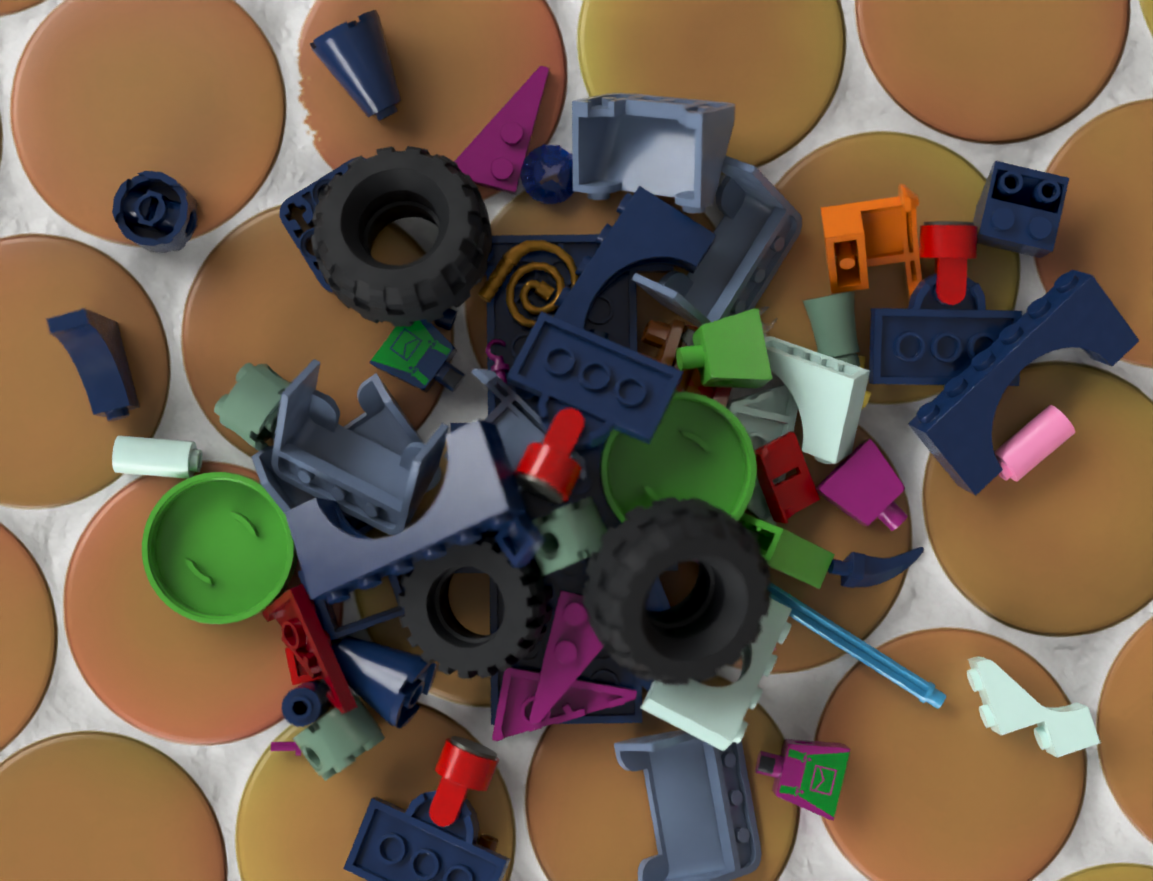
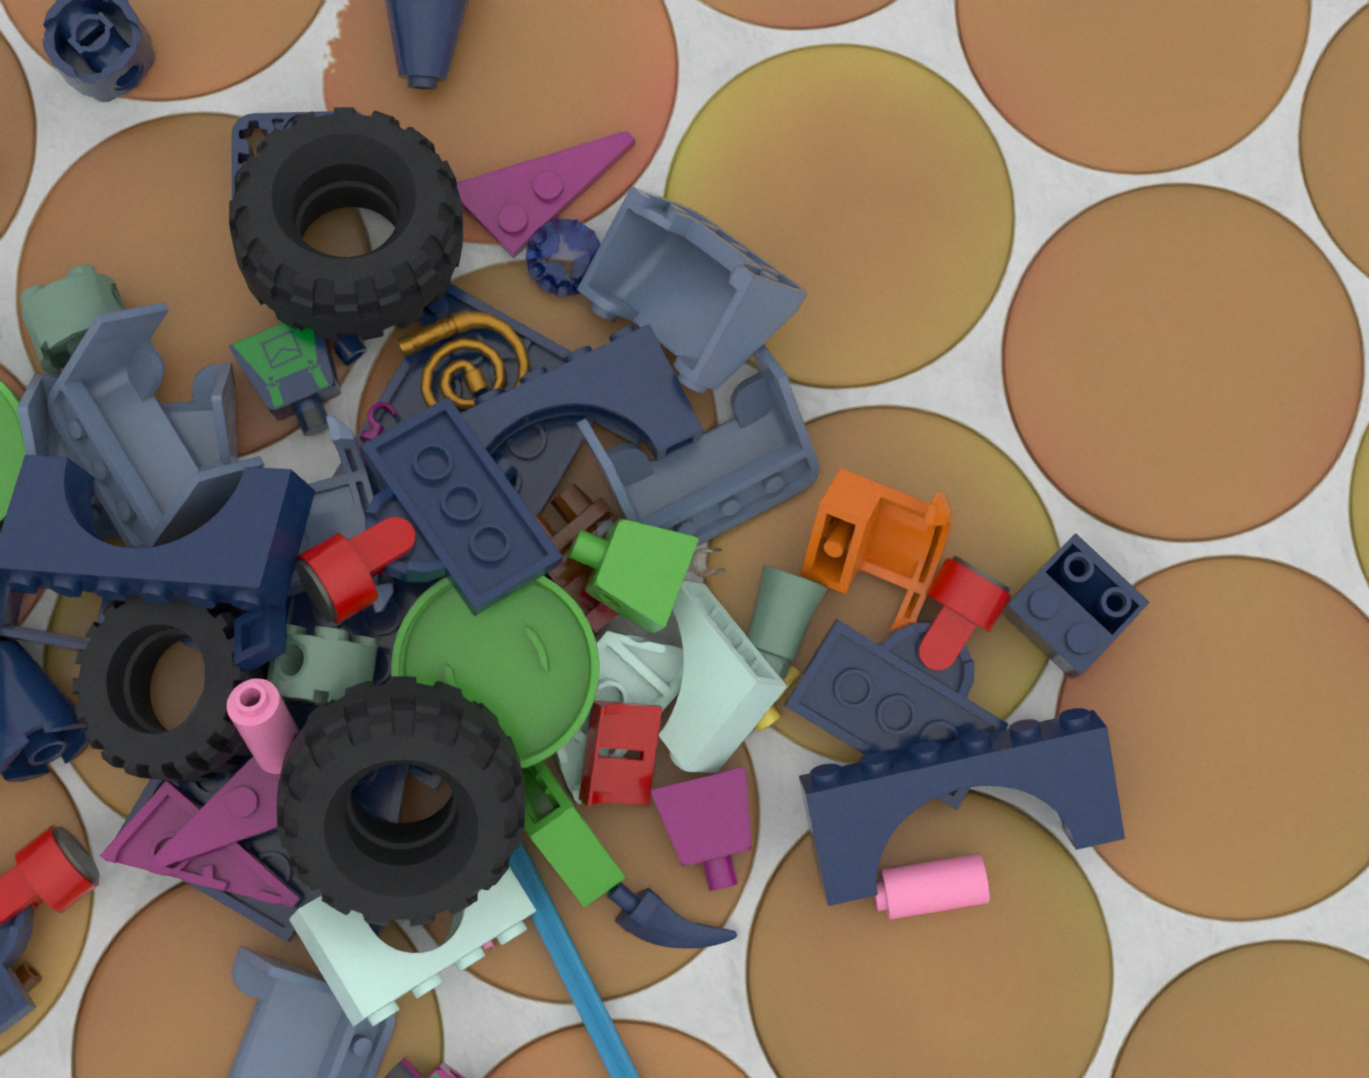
camera: 25 degrees right, 5 degrees down
none -> bright pink brick [227,679,300,774]

